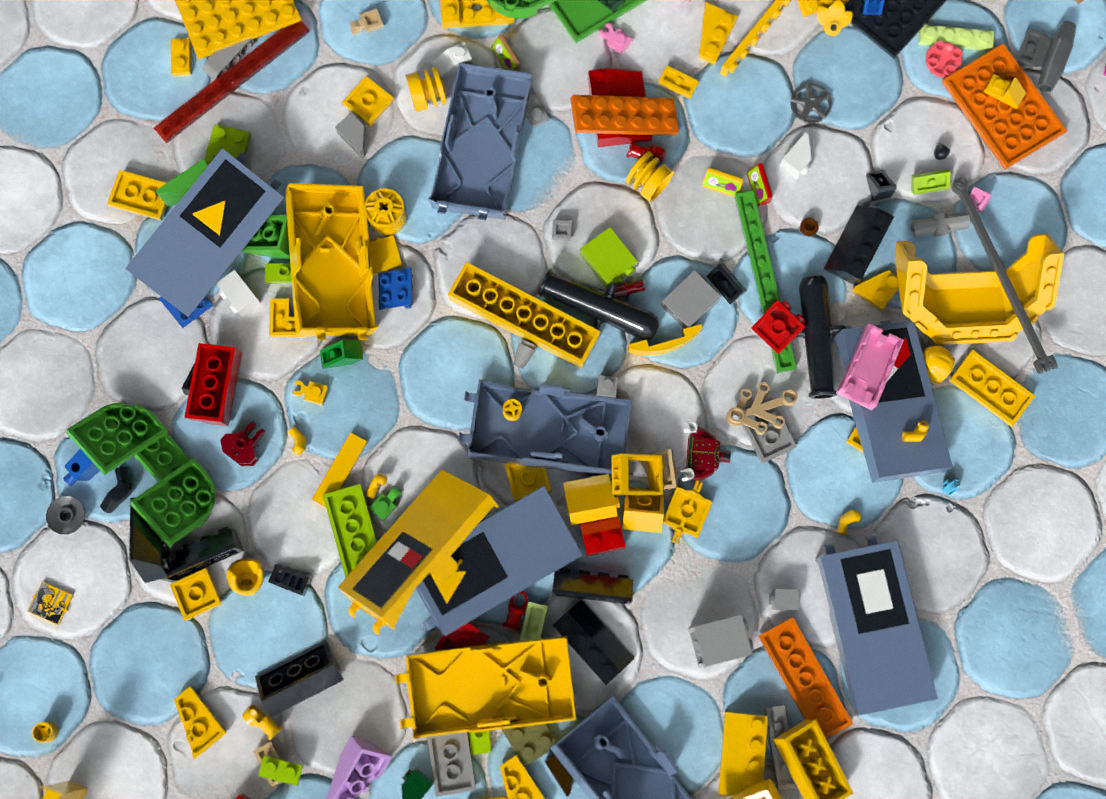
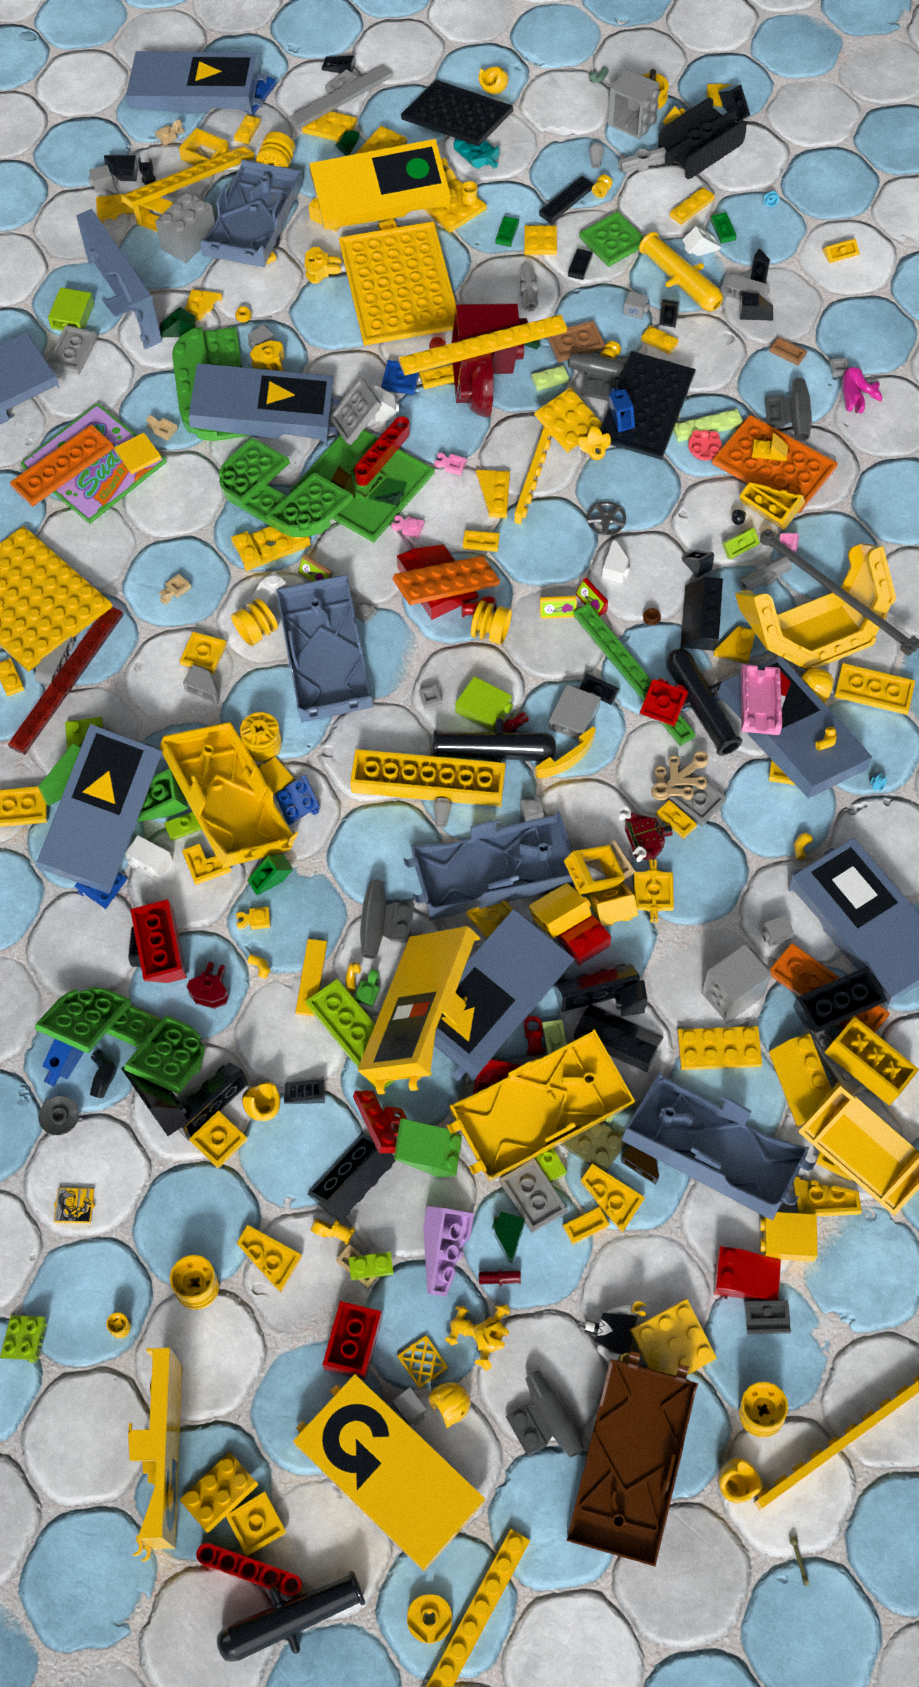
camera: 20 degrees left, 15 degrees down
yellow wheel [503,399,522,421] -> none
none -> yellow wheel [169,1255,220,1310]
none -> red plate [353,1090,407,1153]
none -> dark grey plate [360,880,414,959]
none -> bright green slope [394,1119,462,1178]
none -> black slope [615,980,648,1016]
none -> yellow plate [656,800,697,839]
none -> yellow plate [677,1026,762,1070]
none -> yellow wedge [739,482,805,531]
none -> black slope [793,966,888,1034]

